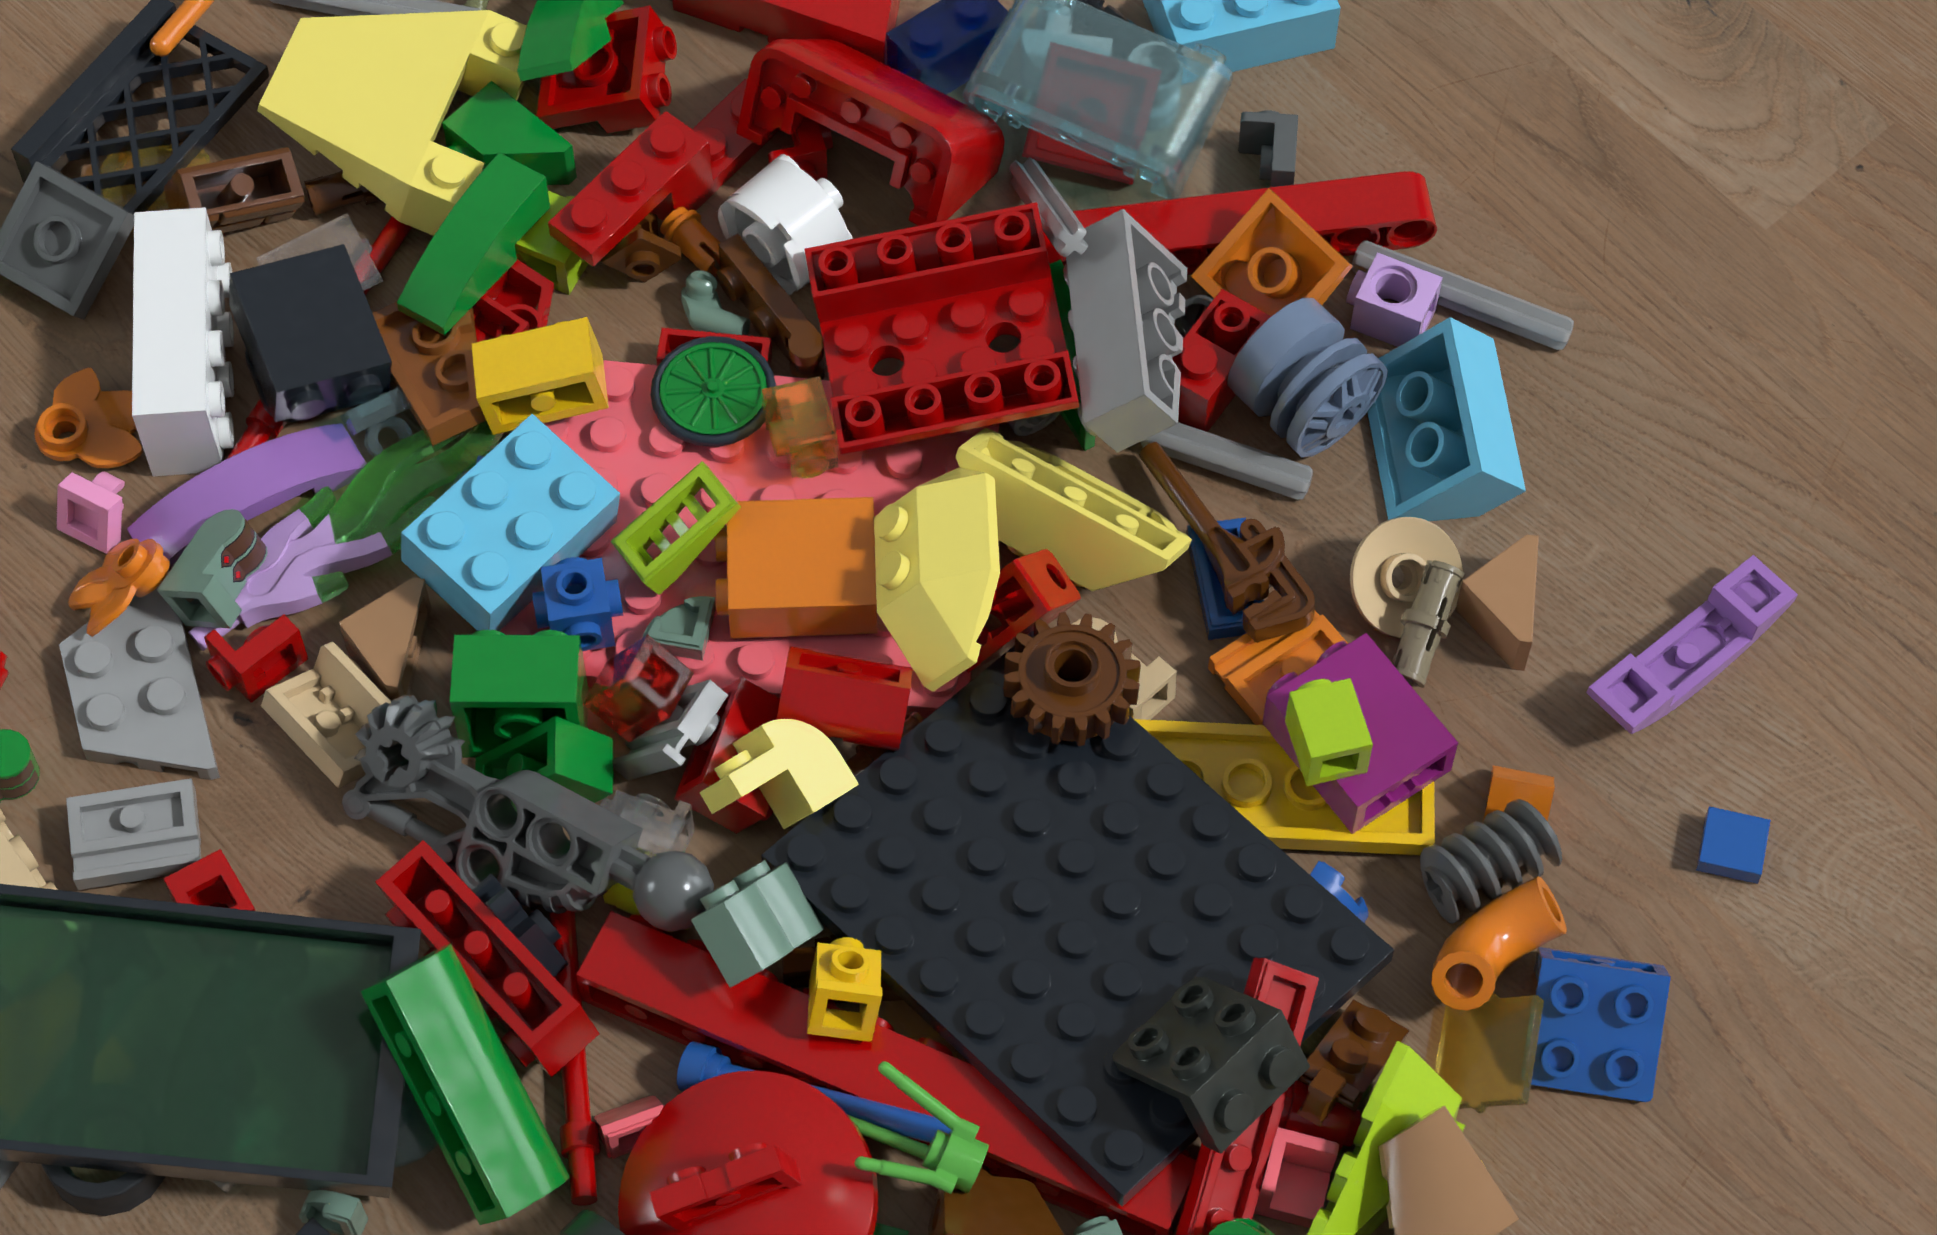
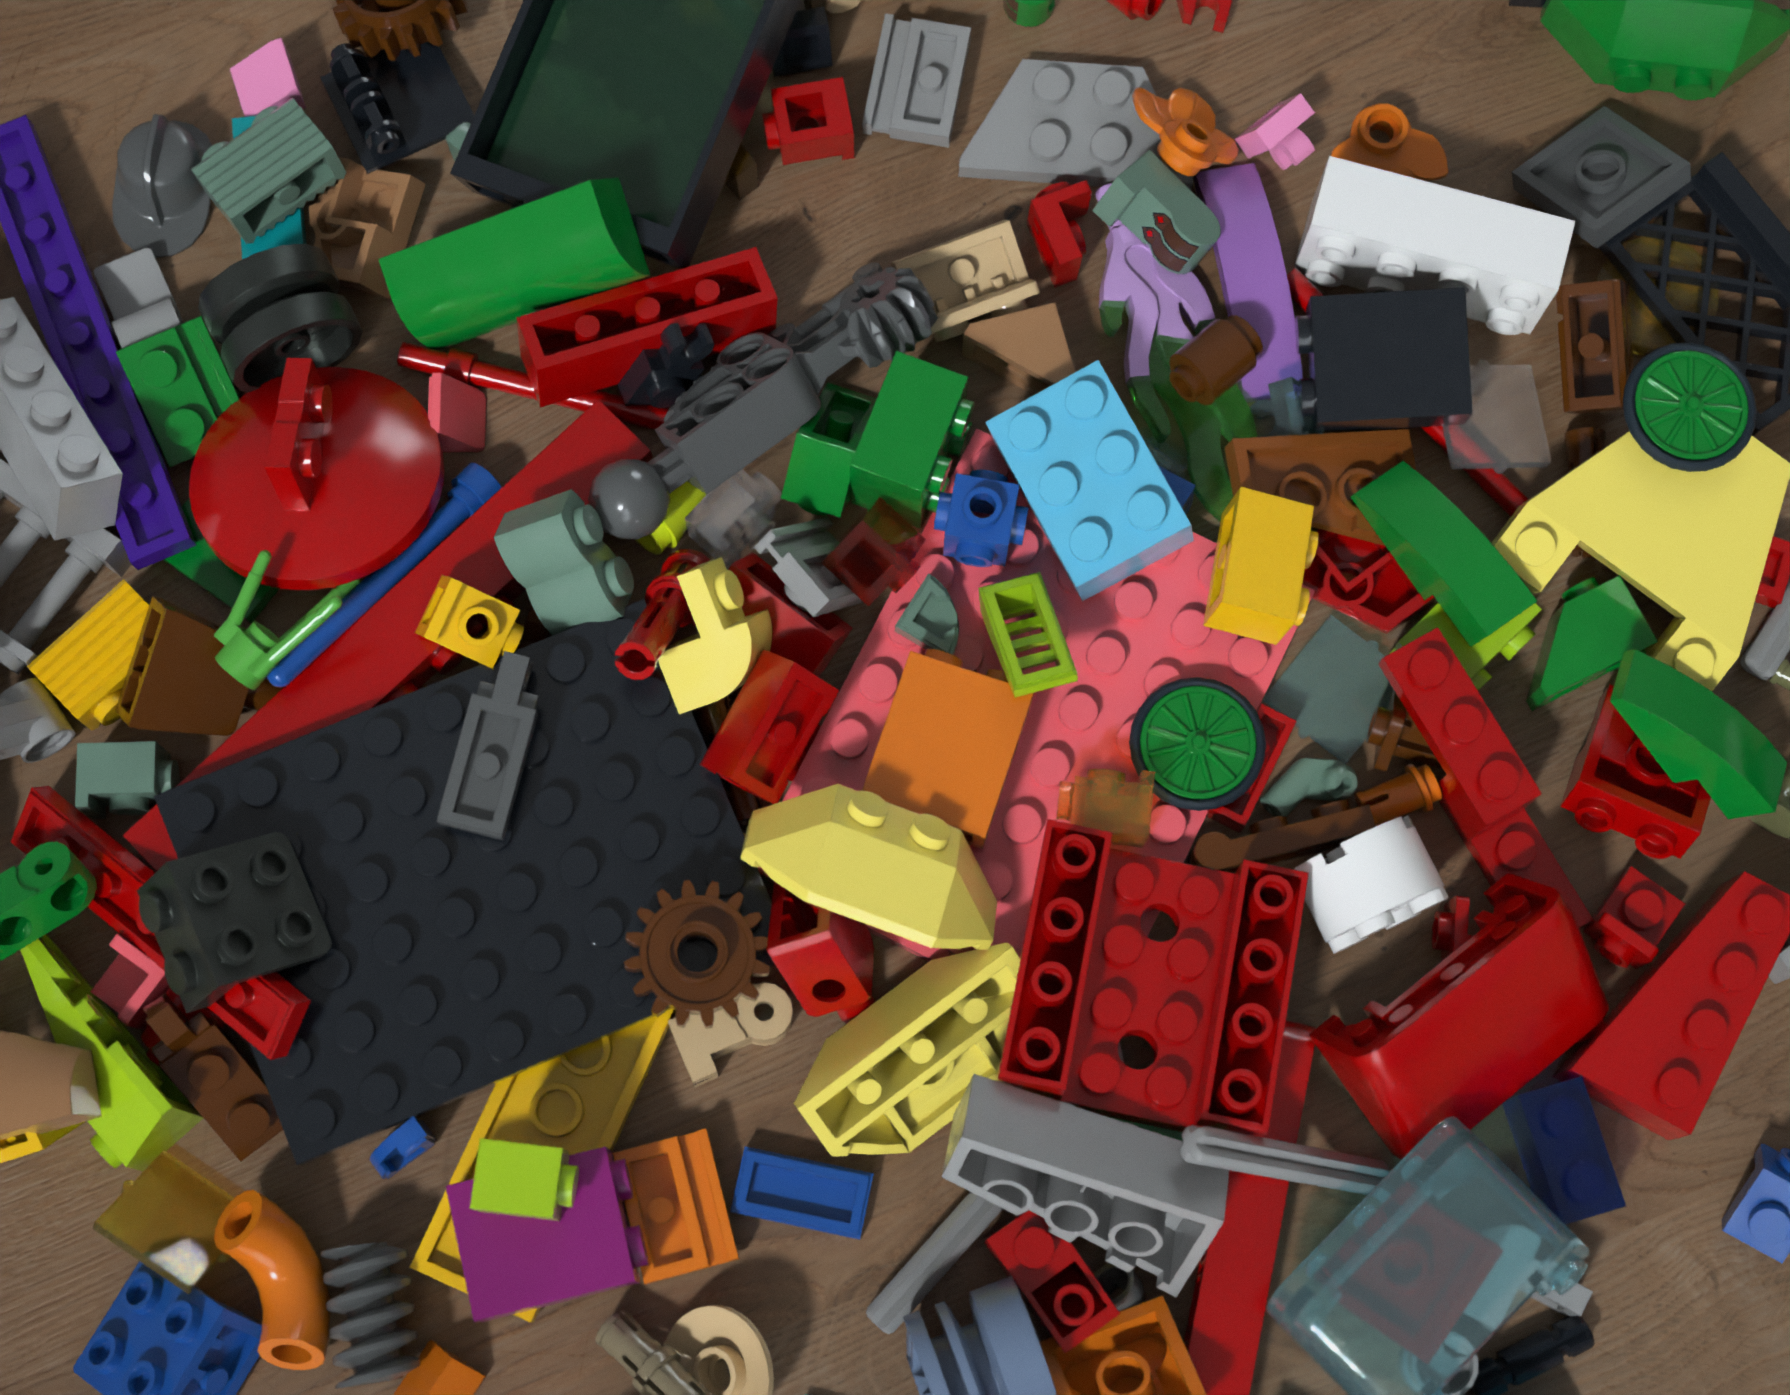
camera: 110 degrees right, 15 degrees up
reddish brown piece [1139,442,1315,643] -> none
none -> dark grey hinge [437,651,539,841]
none -> red pin [615,549,711,680]
none -> reddish brown brick [1169,315,1263,405]
none -> clear light blue piece [1263,615,1394,764]
none -> red bracket [1583,866,1685,969]
none -> green wheel [1623,343,1757,472]

